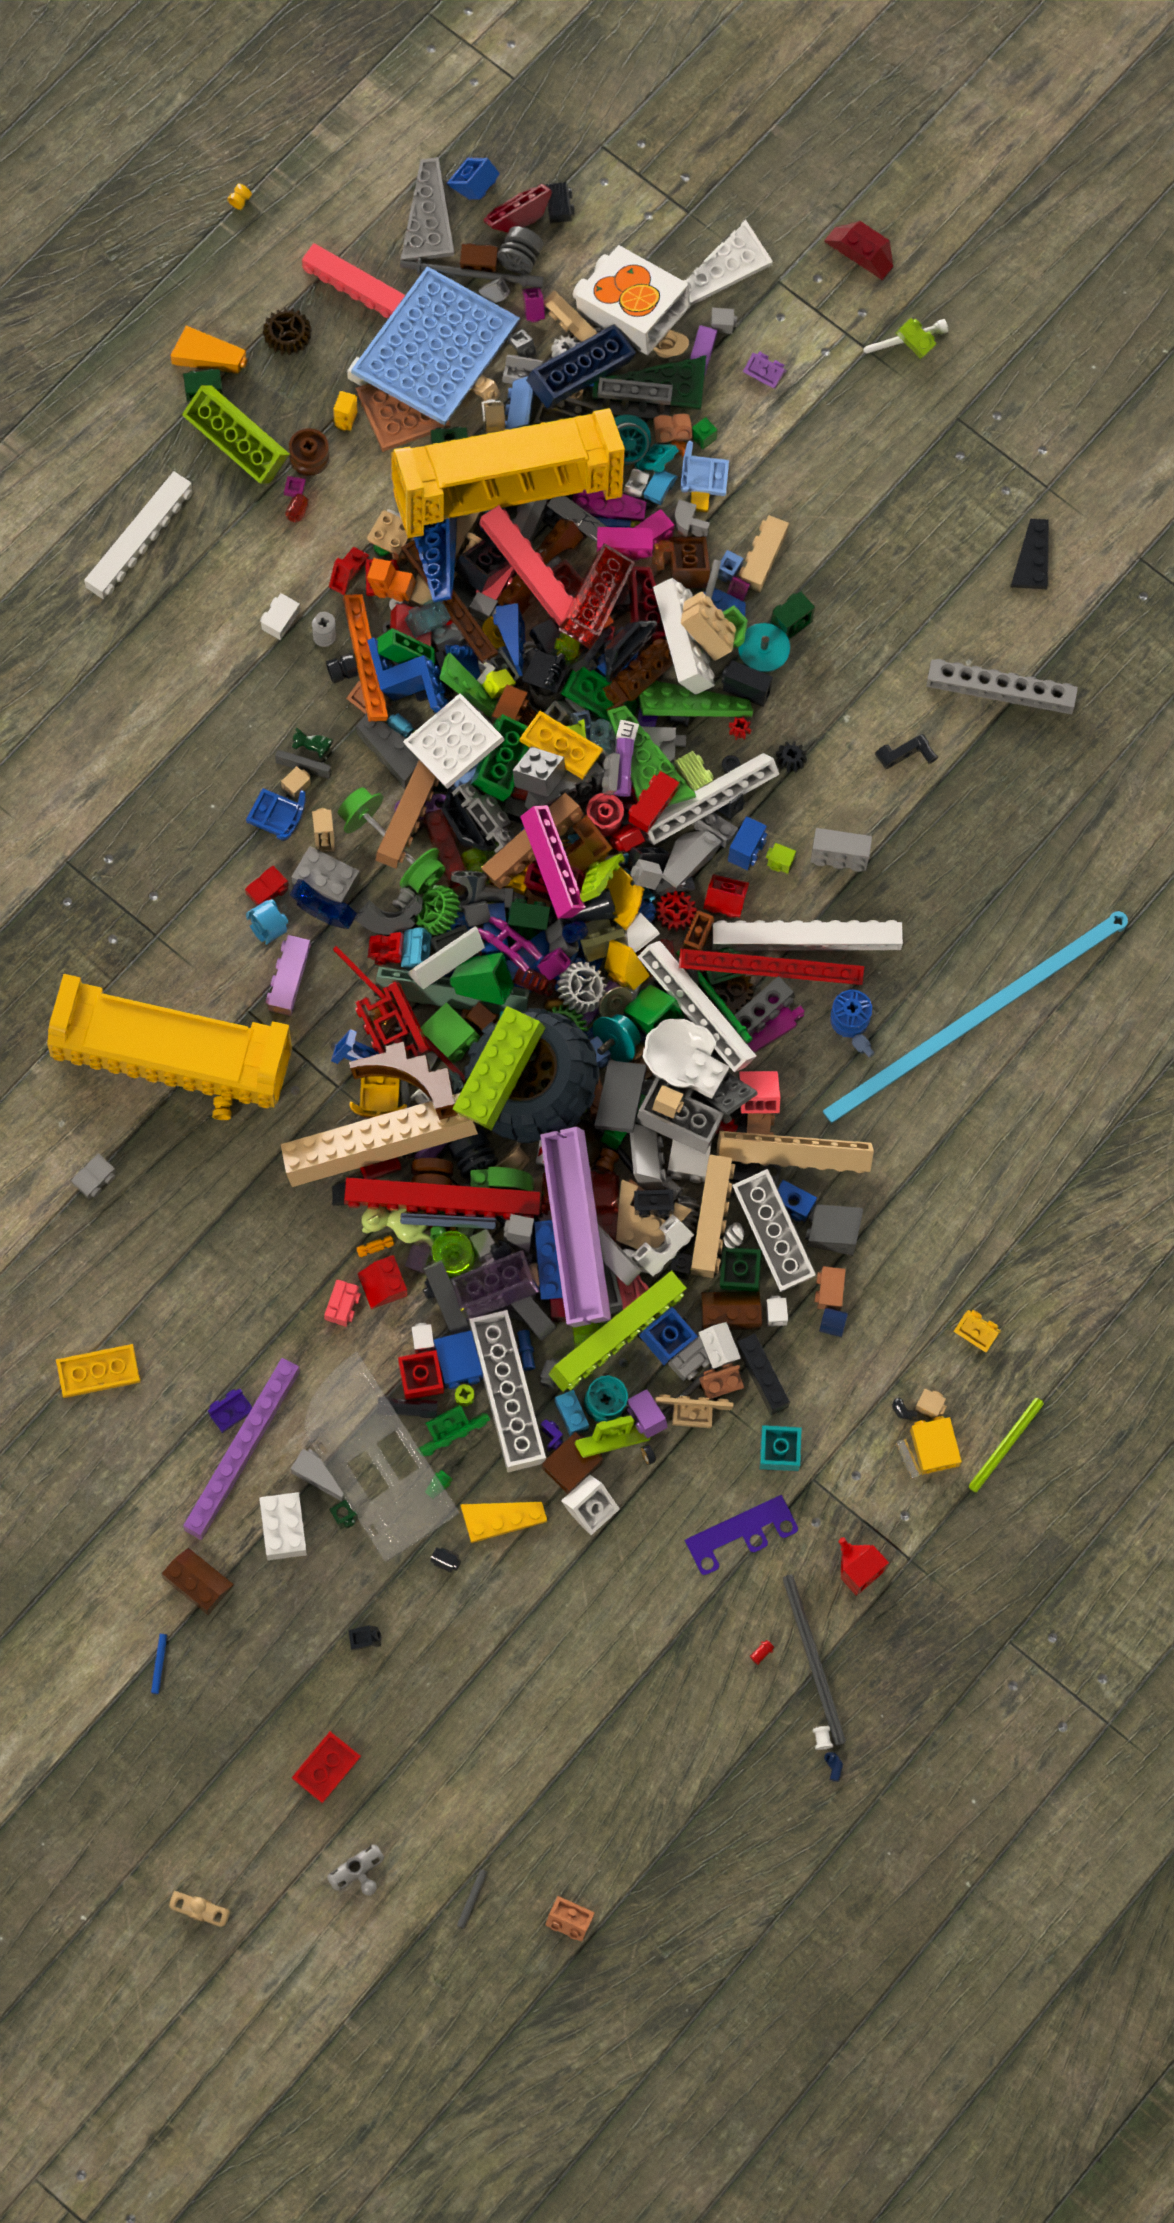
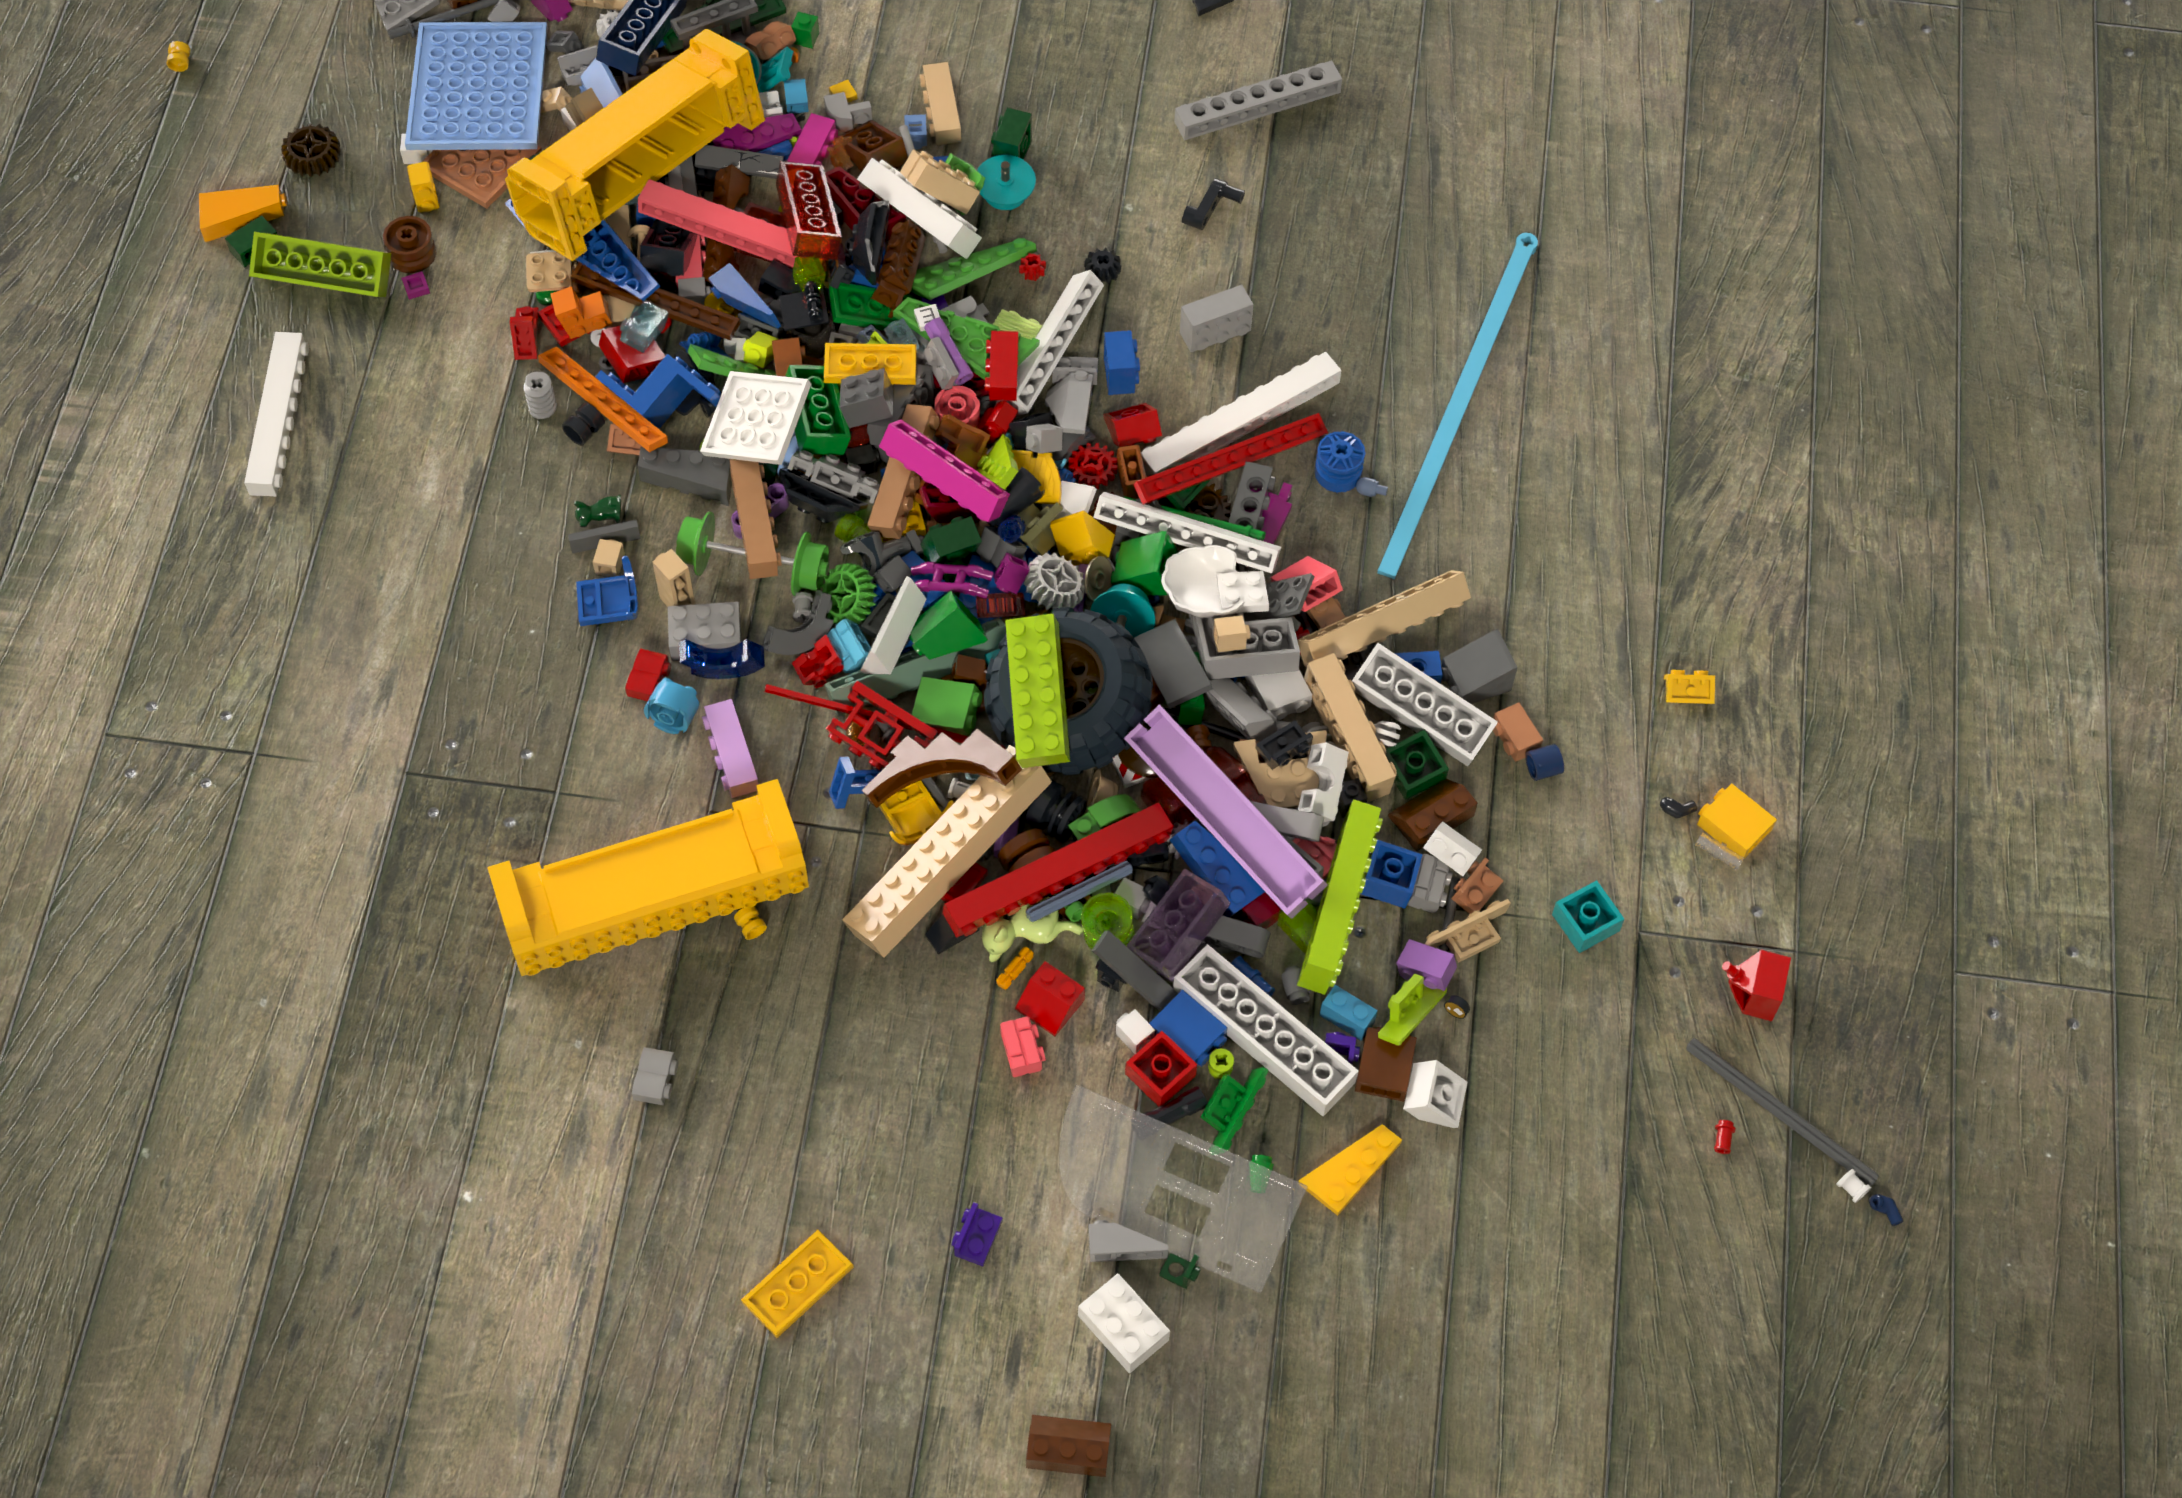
camera: 30 degrees left, 10 degrees down
medium lavender brick [183,1358,300,1540] -> none
white brick [260,593,300,640] -> none
clear red brick [285,494,309,522] -> none
coral brick [302,243,405,318] -> none
black bracket [348,1625,382,1650] -> none
green brick [377,628,435,664] -> none
medium azure brick [386,713,415,739] -> none
brick [405,1243,435,1274] -> none
clear red brick [424,809,466,888] -> none
black brick [430,1547,461,1573] -> none
light grey bracket [431,622,469,657] -> none
light grey brick [504,1214,534,1253] -> none
teal wheel [584,1375,628,1422] -> none
dark pink brick [597,527,653,558] -> none
black bush [670,716,690,727] -> none
light blue piece [681,441,729,496] -> none
dark purple piece [685,1495,798,1575] -> none
black bracket [717,793,744,819] -> none
black brick [721,660,773,707] -> none
black tile [722,755,741,773] -> none
magenta plate [727,576,751,601] -> none
black brick [736,1334,790,1416] -> none
lime brick [766,843,796,874] -> none
white brick [766,1296,788,1327] -> none
tan brick [915,1389,947,1419] -> none
lime axle [969,1398,1044,1493] -> none

